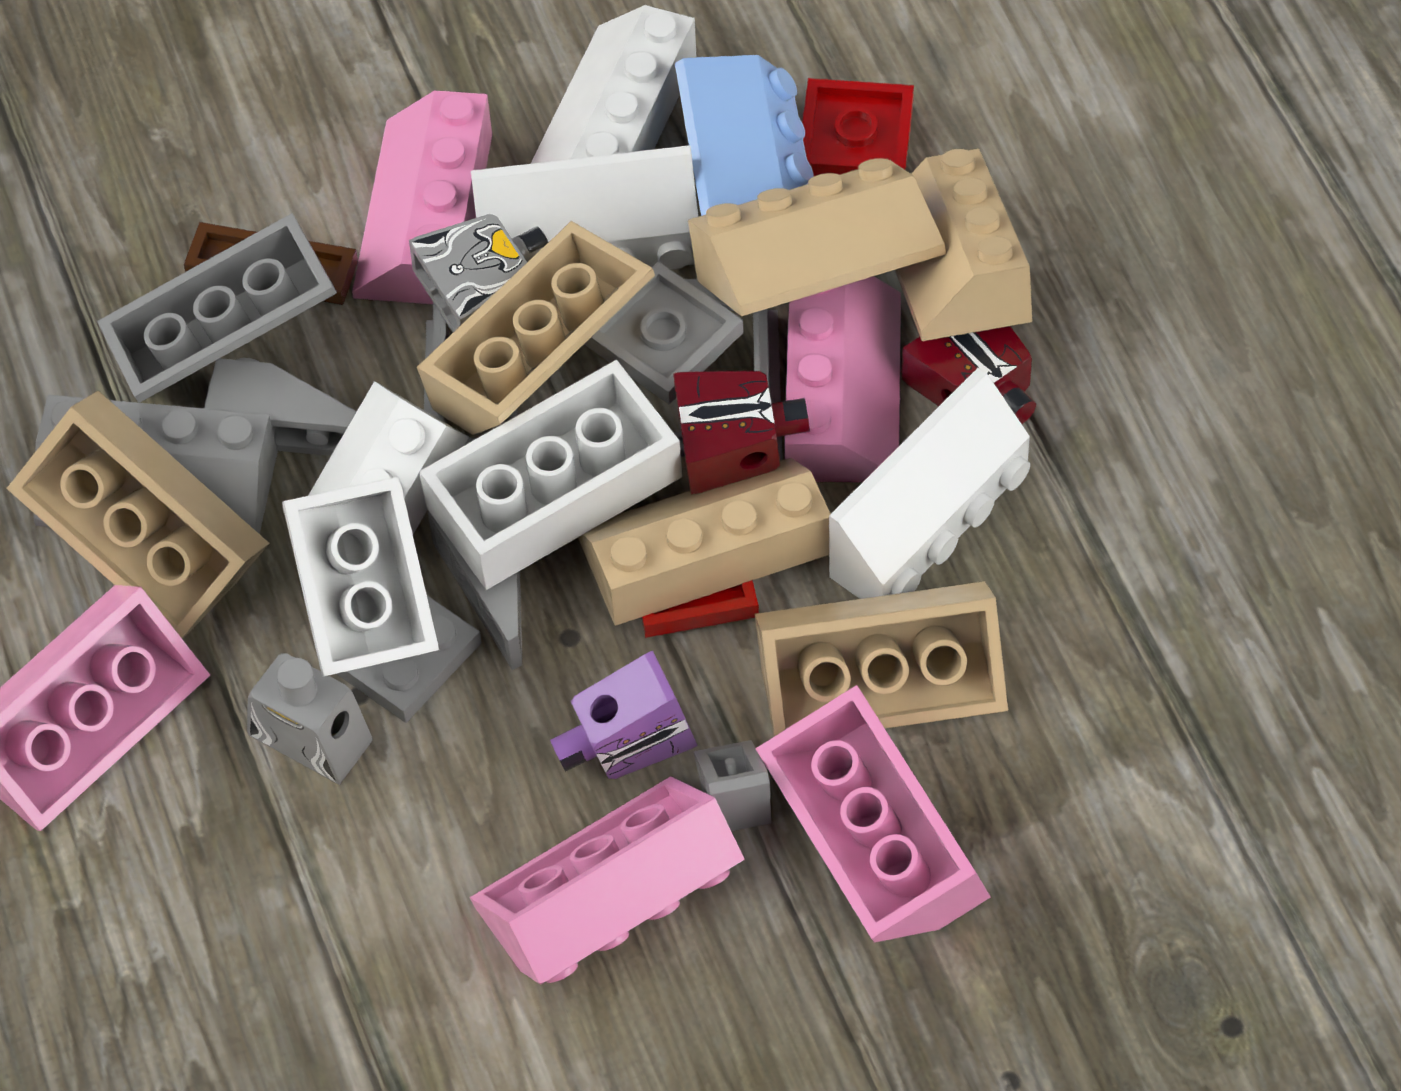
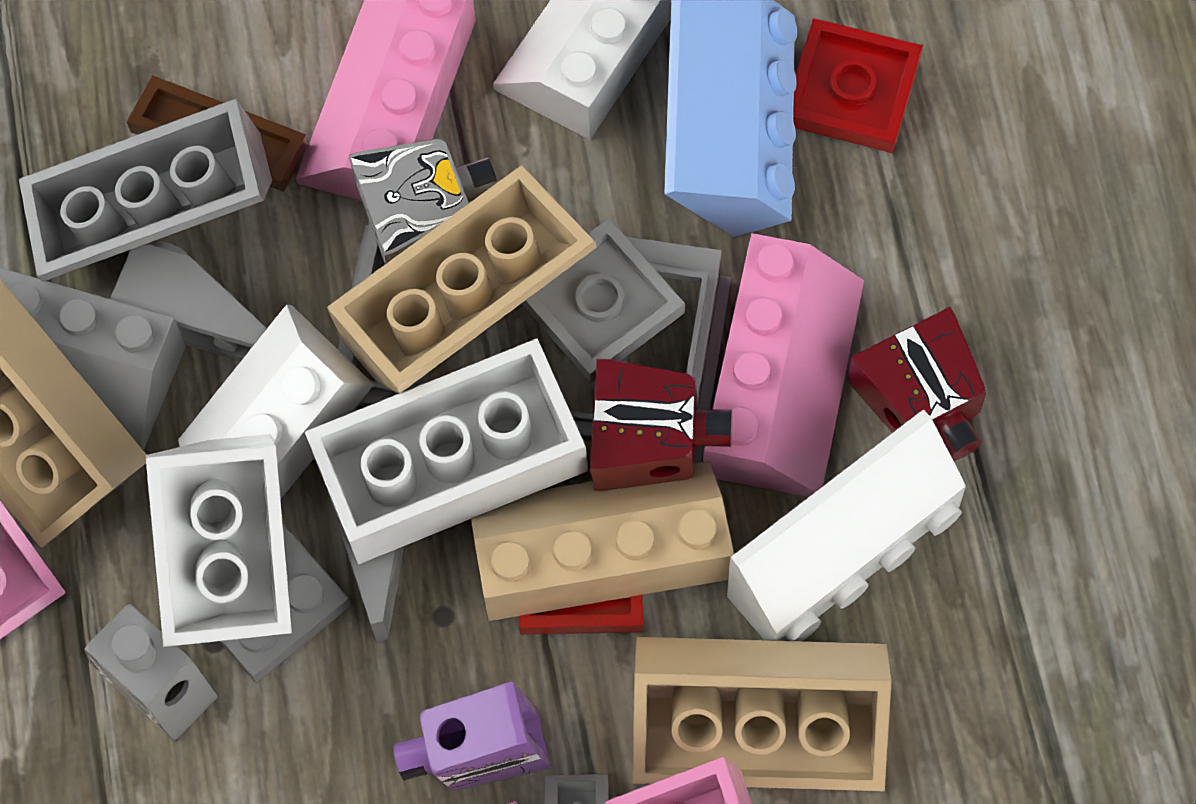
camera: 10 degrees right, 10 degrees up
white slope [471,145,698,269] -> none
tan slope [688,158,946,317] -> none
tan slope [895,149,1032,341] -> none

